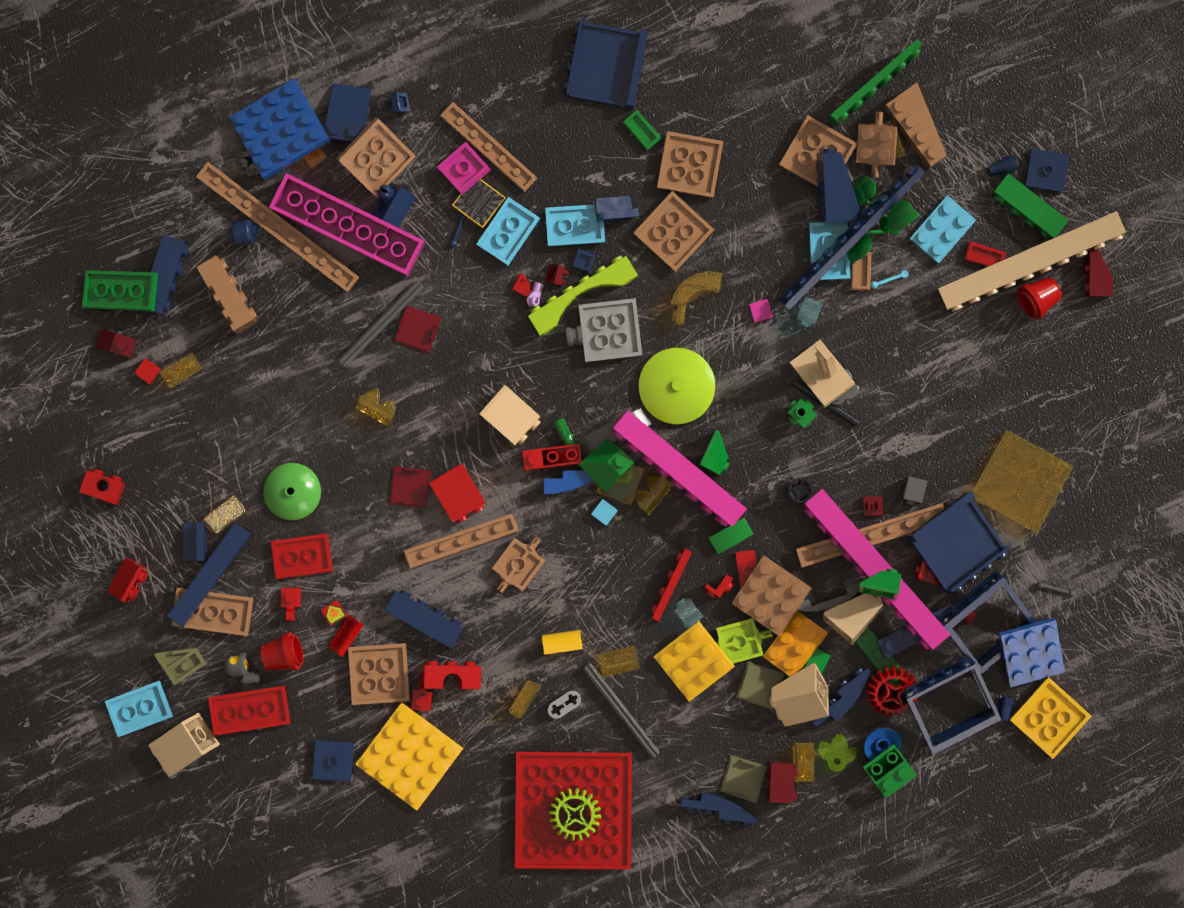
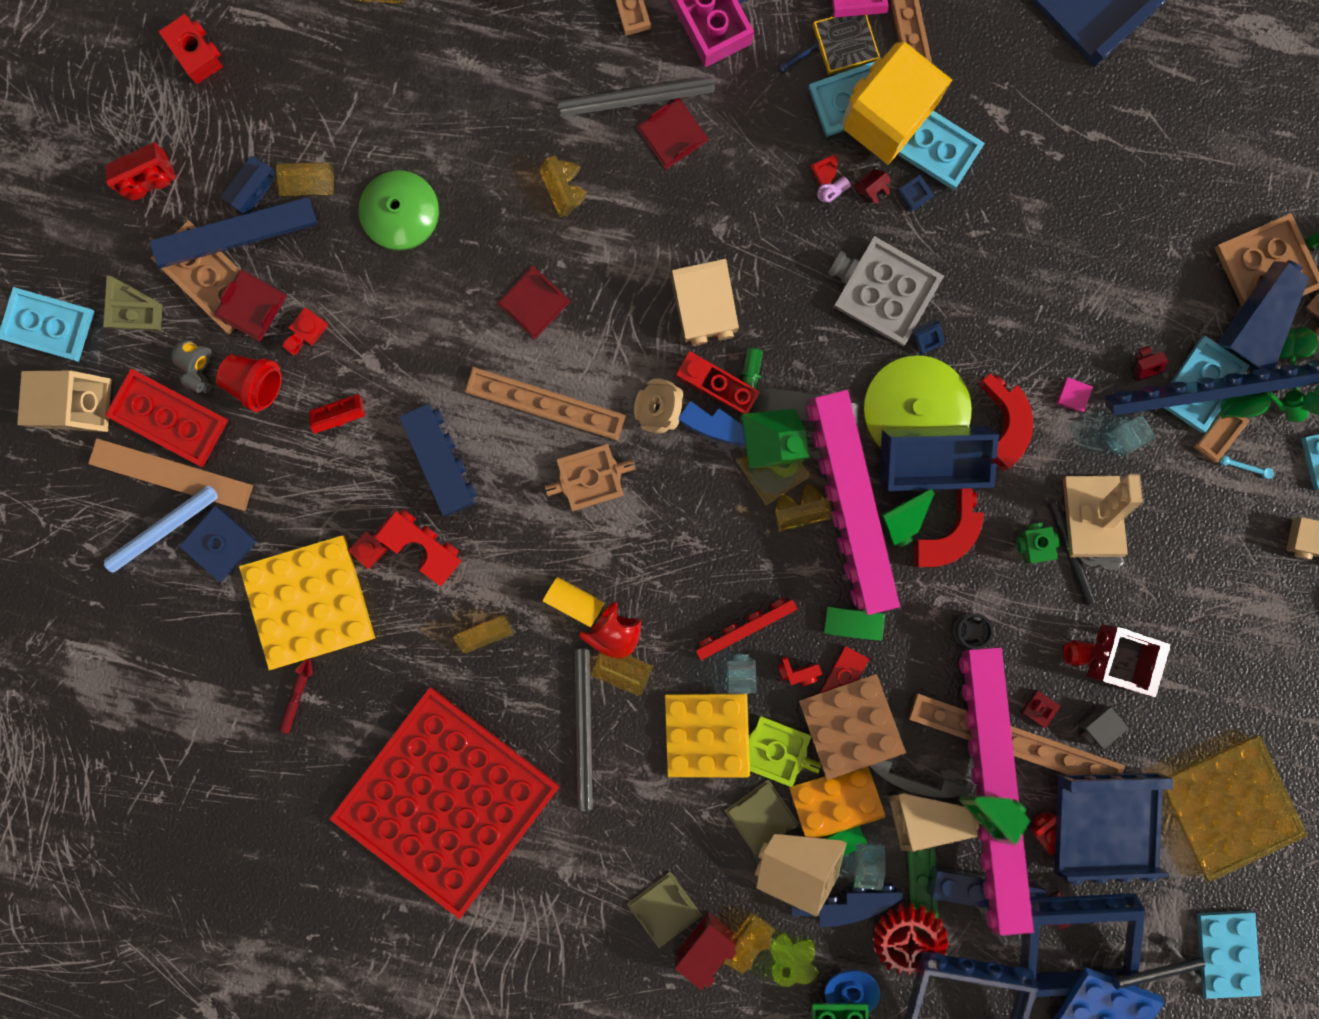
camera: 35 degrees right, 0 degrees up
red tile [270,533,333,579] -> none
tile [321,600,347,626] -> none
medium nougat plate [348,643,410,705] -> none
red brick [429,464,486,524] -> none
lime arch [528,255,638,337] -> none
light grey beam [548,691,581,719] -> none
lime gear [549,788,601,841] -> none
medium azure tile [591,499,618,526] -> none
dark blue panel [594,196,639,222] -> none
green tile [622,110,662,151] -> none
medium nougat plate [633,191,714,272] -> none
medium nougat plate [657,131,724,198] -> none
clear yellow arch [671,271,722,327] -> none
dark blue slope [680,792,757,826] -> none
none -> medium nougat tile [89,438,253,511]
none -> light blue axle [104,486,218,573]
none -> dark red piece [214,269,288,342]
none -> dark red piece [279,658,313,734]
none -> red piece [579,601,641,659]
none -> tan plate [634,378,683,434]
none -> yellow plate [842,42,952,165]
none -> clear light blue brick [854,843,886,890]
none -> dark blue piece [879,426,999,491]
none -> dark blue tile [912,319,945,355]
none -> red arch [914,488,984,567]
none -> red arch [977,373,1033,471]
none -> red cone [1063,640,1095,667]
none -> dark red window [1086,624,1170,697]
none -> black bar [1112,957,1205,989]
none -> dark red tile [1133,346,1168,382]
none -> medium azure plate [1197,910,1261,999]

